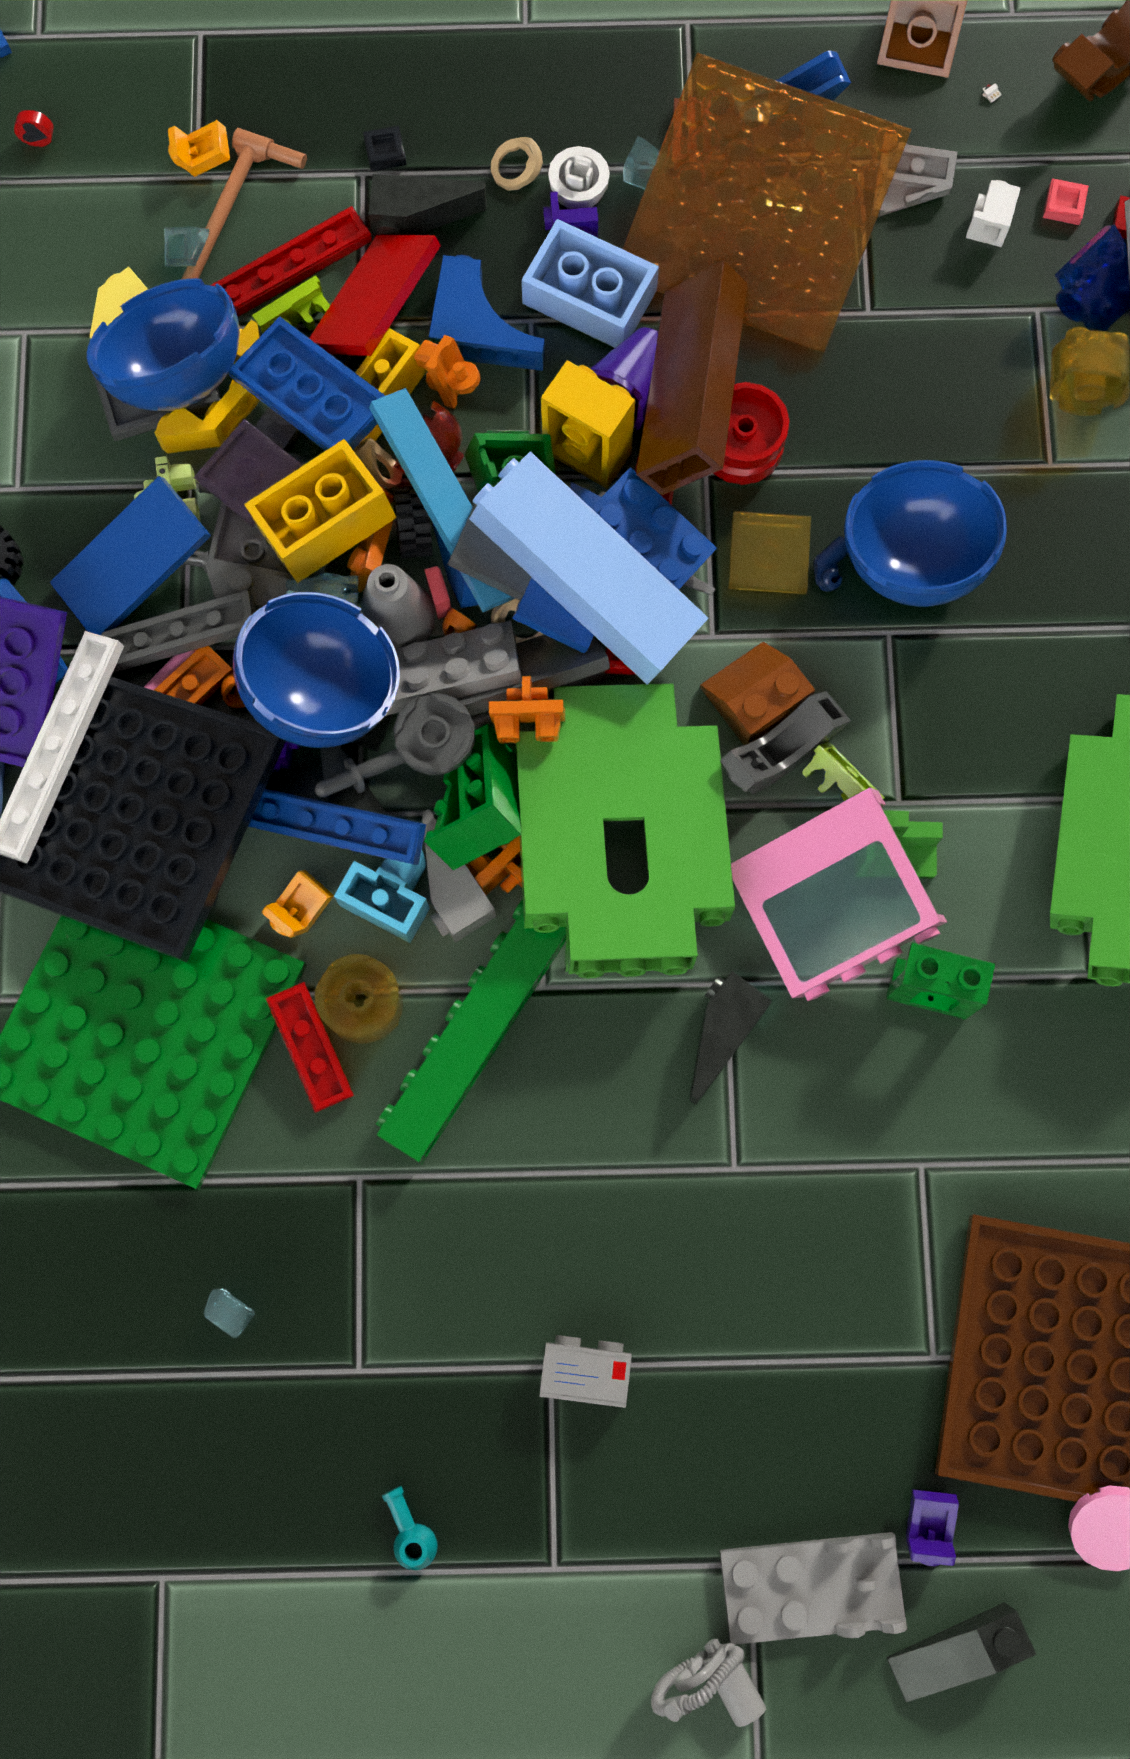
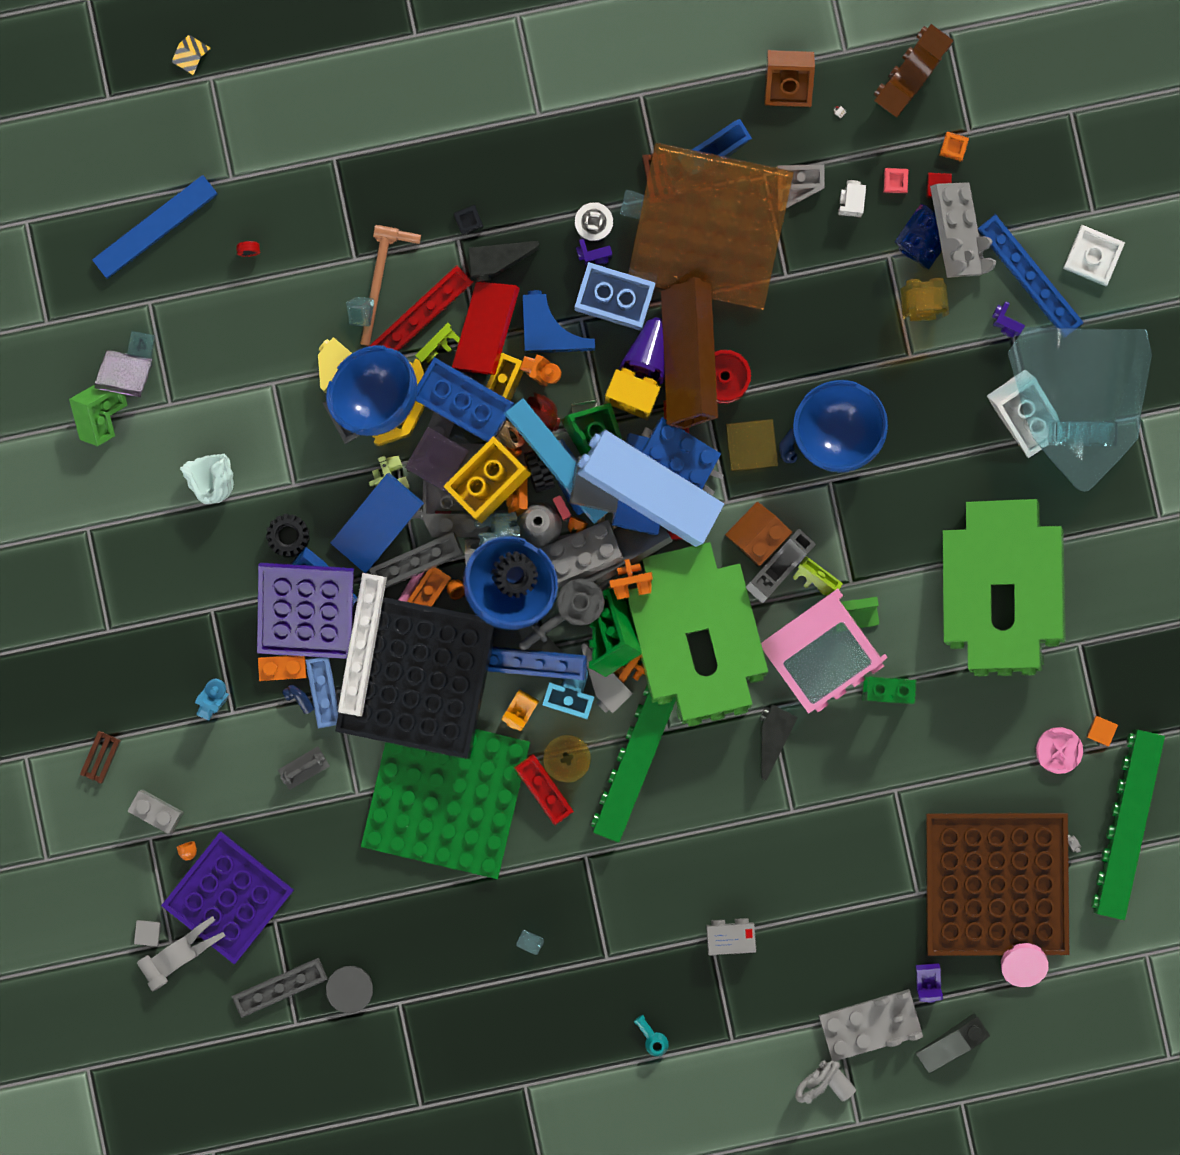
camera: 15 degrees left, 10 degrees up
light orange bracket [168,120,230,177] -> none
tan piece [491,137,543,191] -> none
none -> black tyre [492,551,538,598]

